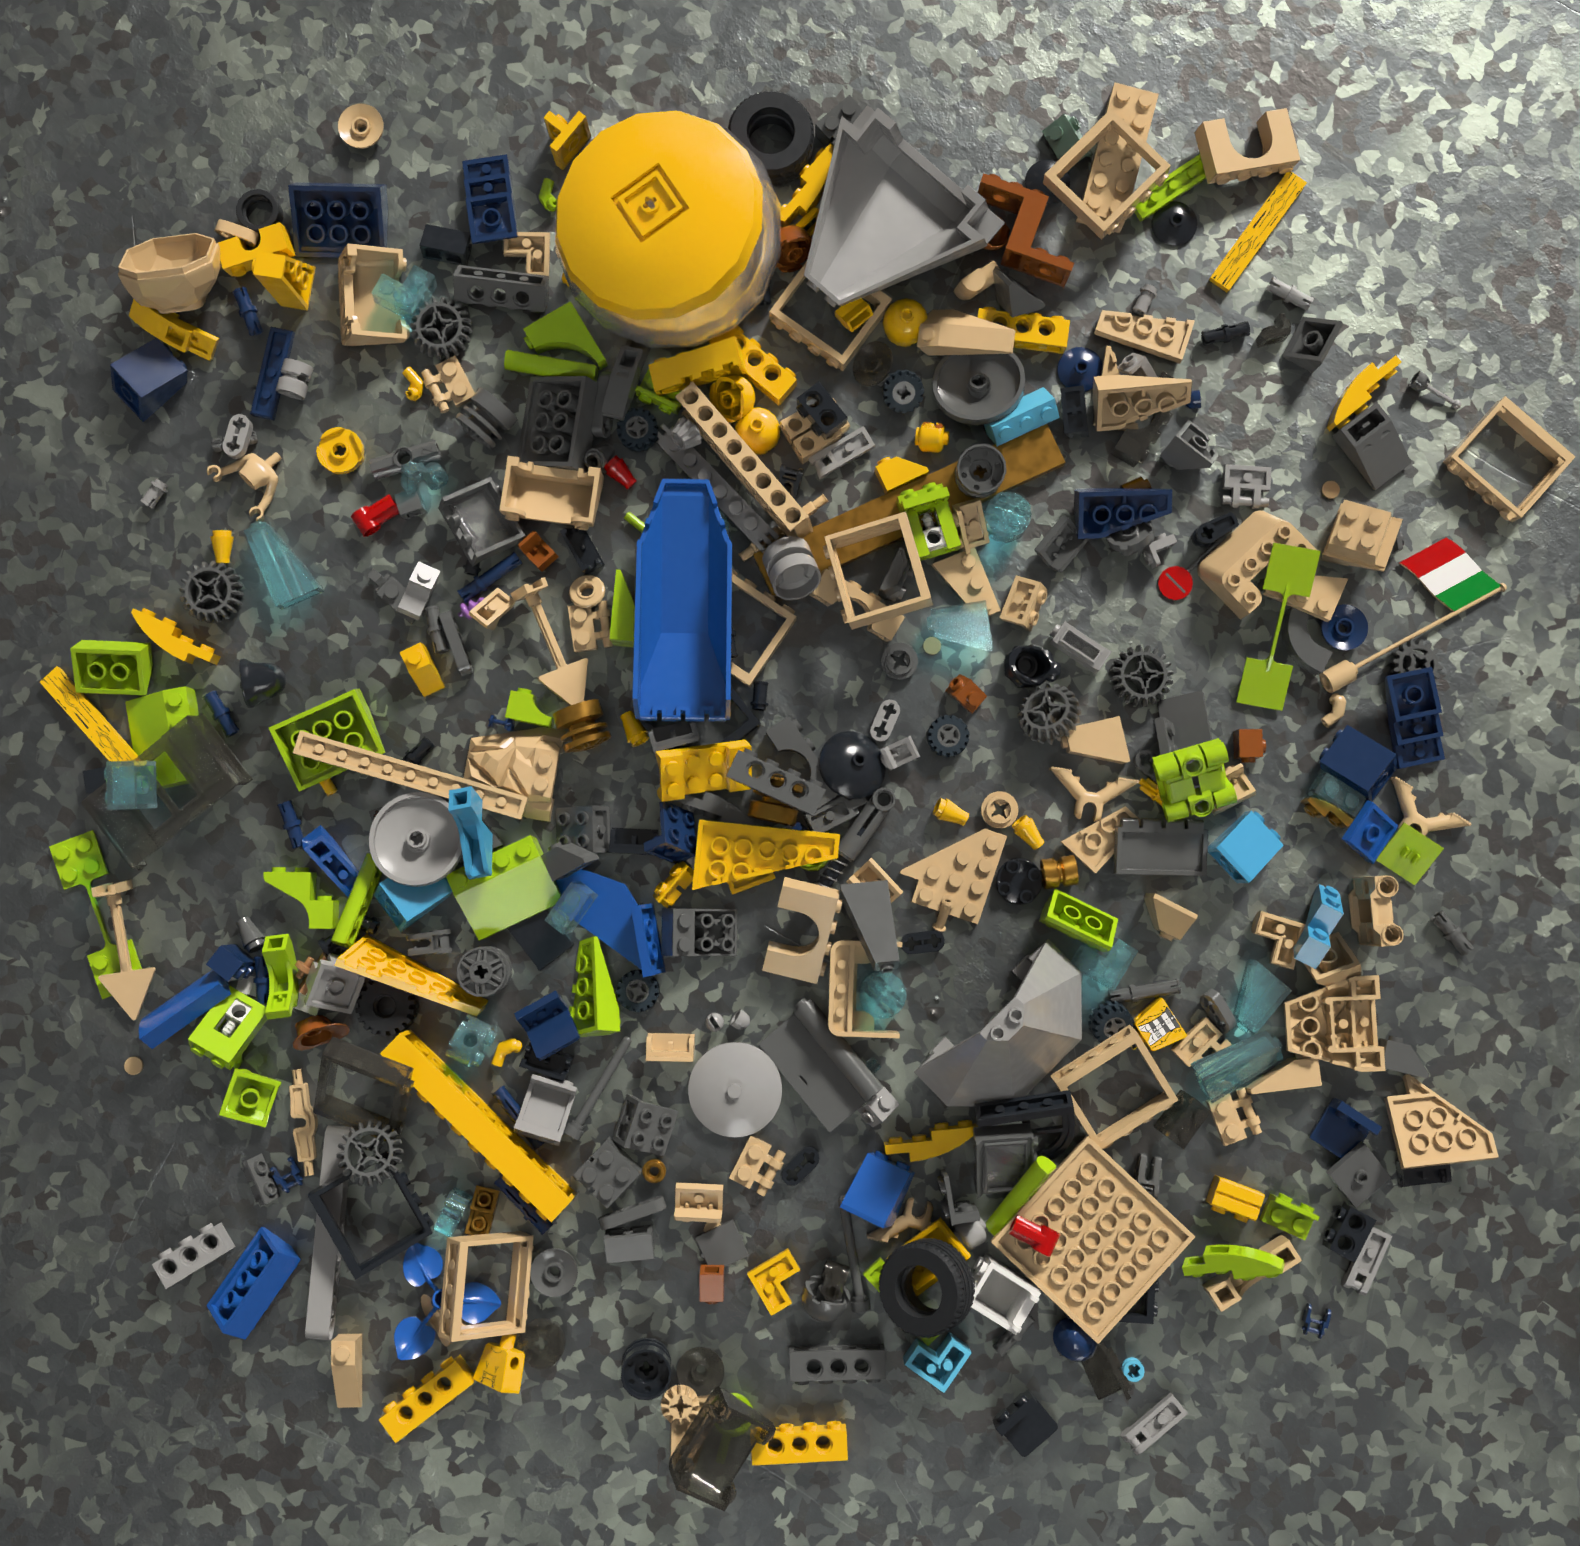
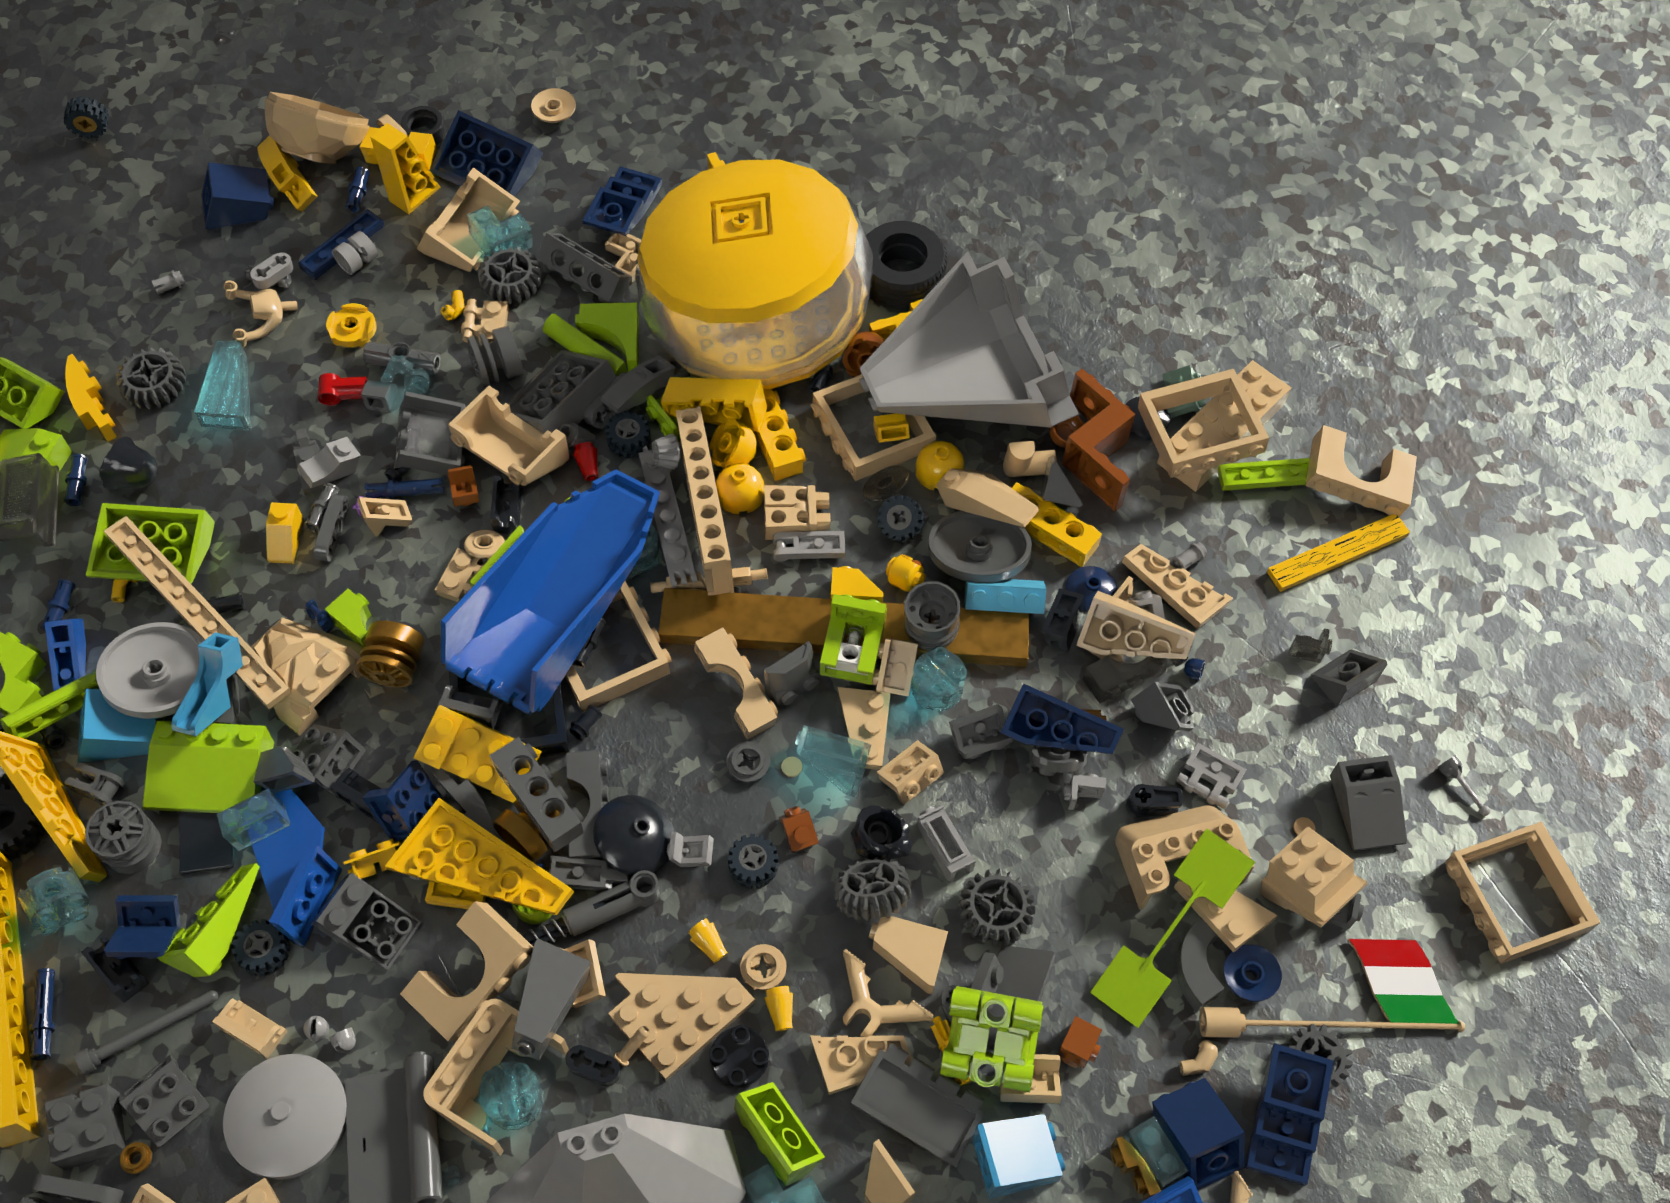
camera: 25 degrees right, 25 degrees down
yellow cone [210,530,234,563] -> none
black hinge [419,224,472,266] -> none
yellow arm [491,1038,522,1067] -> none
tan piece [511,577,588,706] -> none
light grey panel [513,1073,577,1146] -> none
yellow cone [620,711,649,747] -> none
light grey wheel [762,536,821,600] -> none
black piece [778,464,804,501] -> none
black brick [796,381,848,440] -> none
tan window [823,512,933,630] -> none
light grey beam [870,699,900,742] -> none
pearl gold wheel [1040,855,1079,889] -> none
black dish [1152,201,1197,246] -> none
red piece [1158,540,1220,600] -> none
black pin [1201,321,1250,346] -> none
light grey pin [1266,277,1314,311] -> none
yellow slope [1327,355,1402,432] -> none

